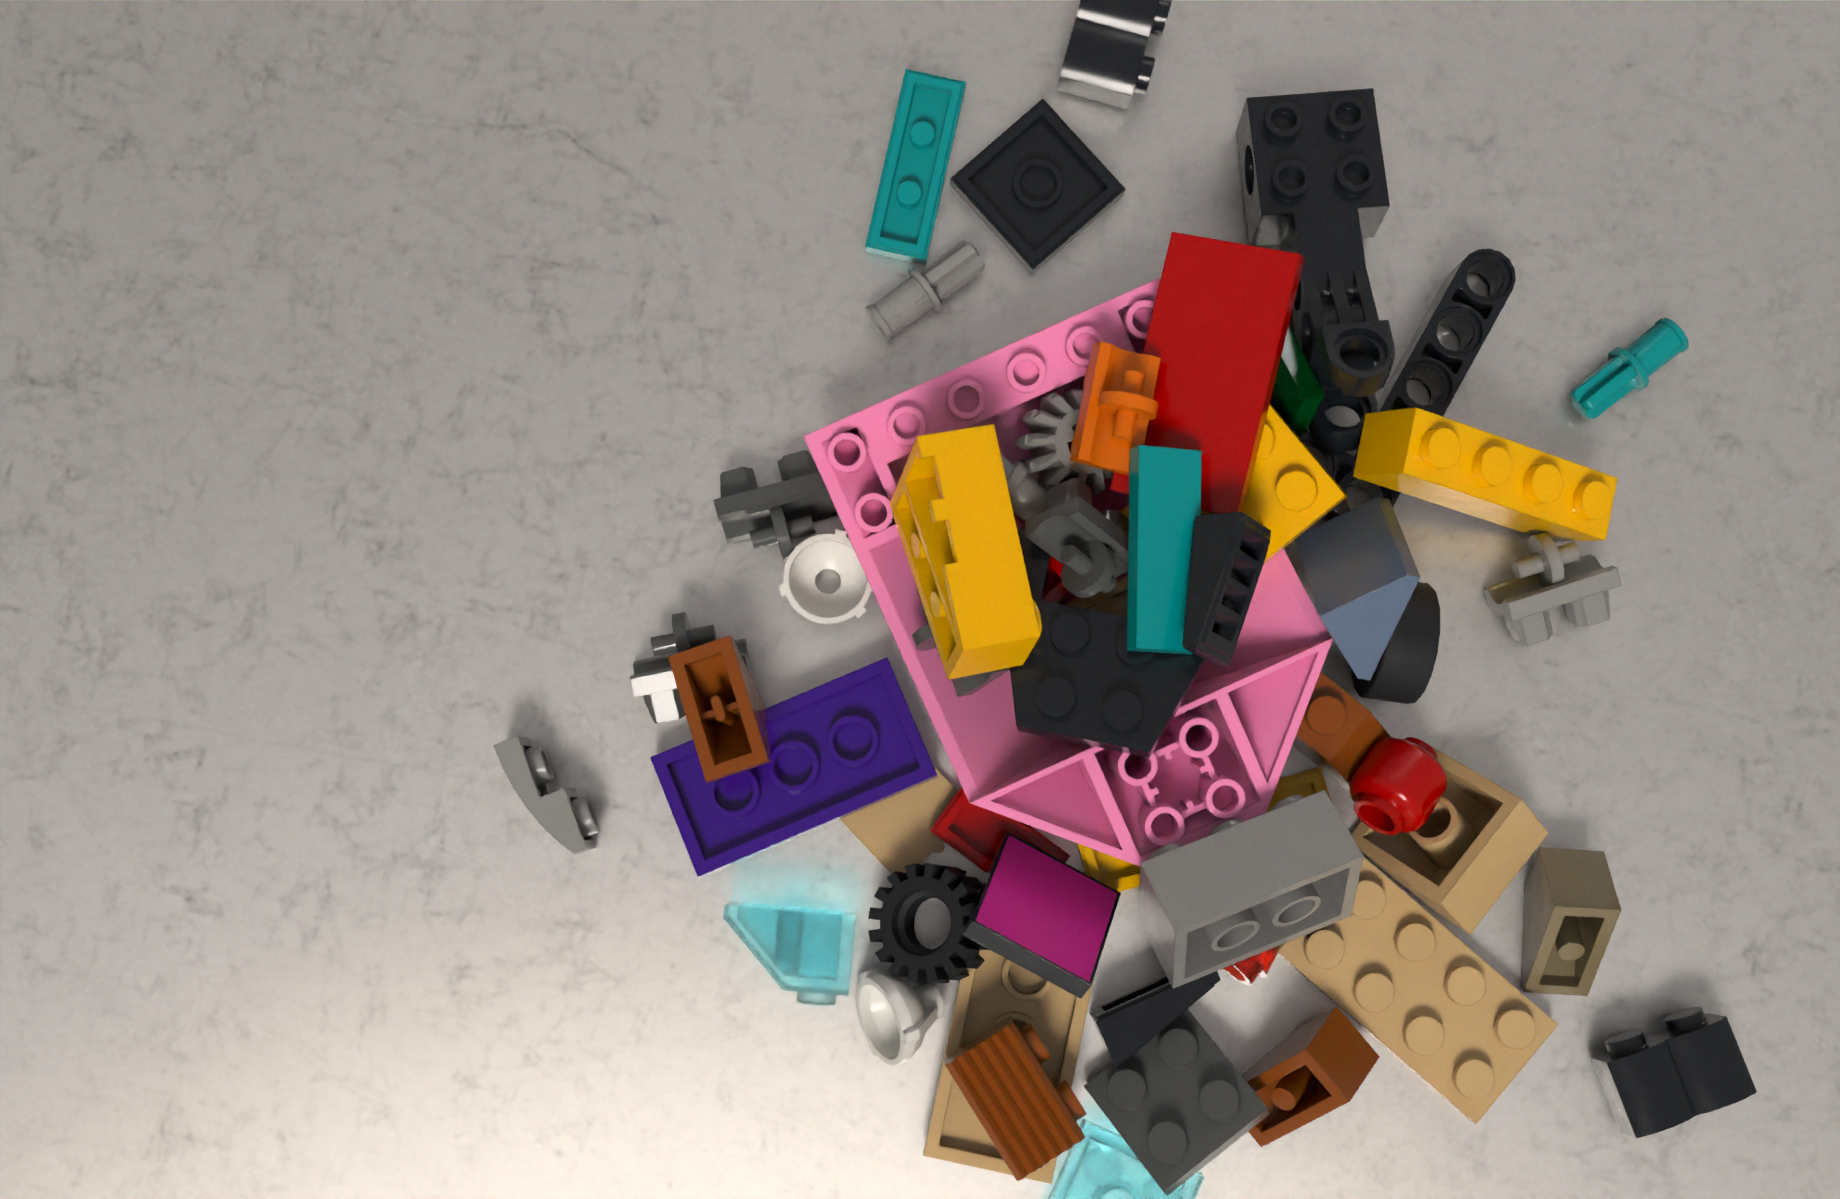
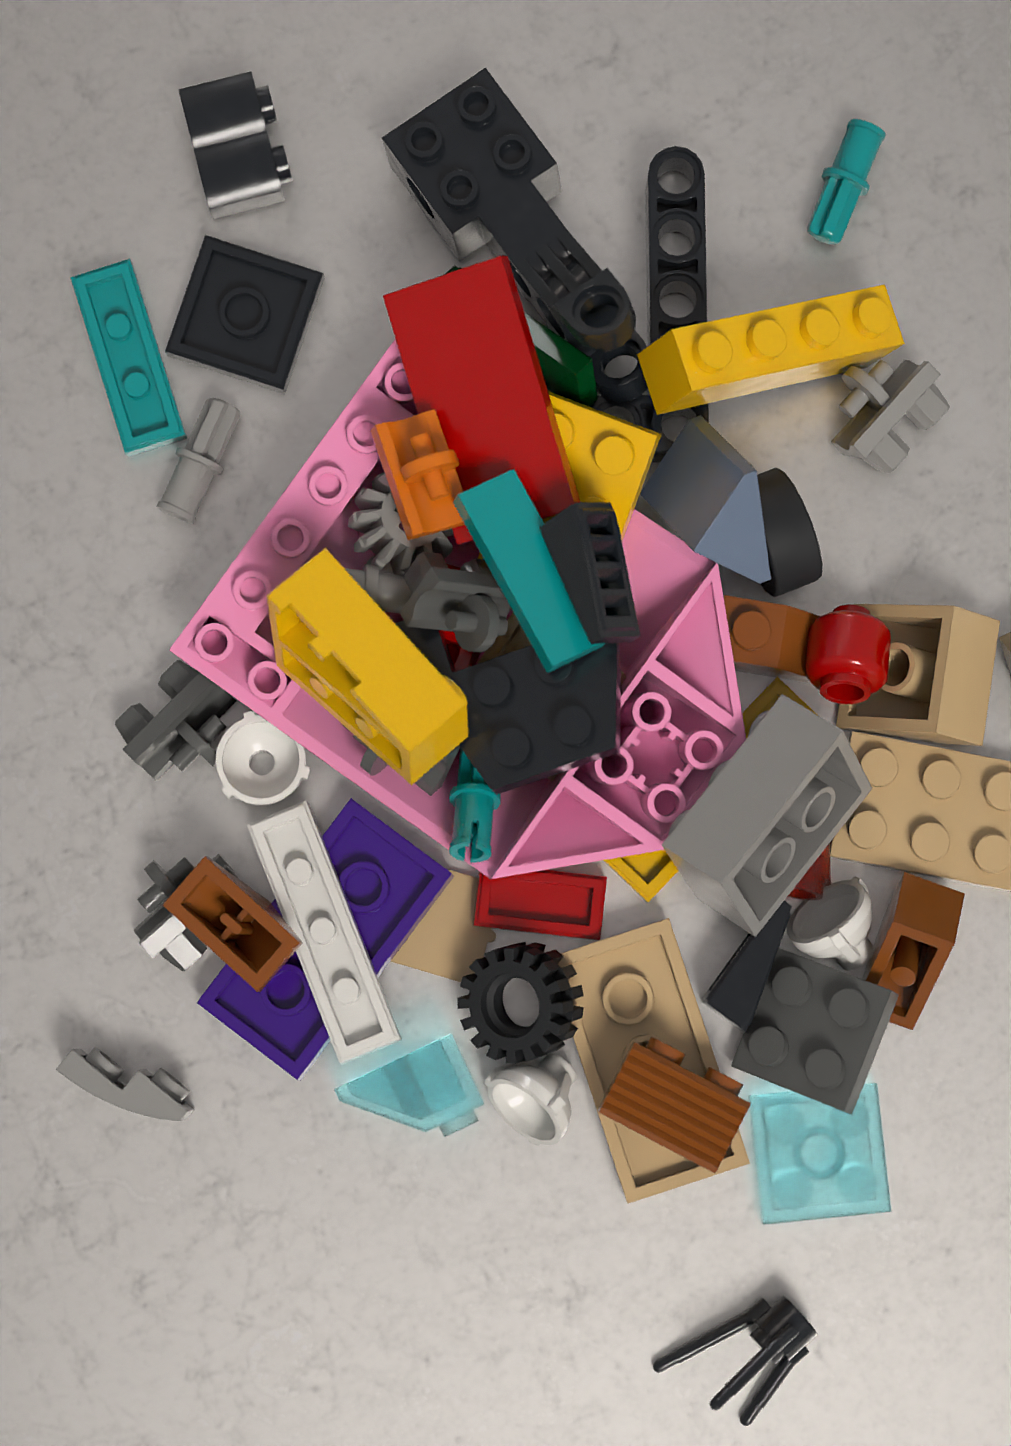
camera: 25 degrees left, 0 degrees up
dark pink tile [962,832,1121,999] -> none
none -> white tile [247,801,402,1064]
none -> teal axle [449,748,501,863]
none -> white piece [786,877,874,971]

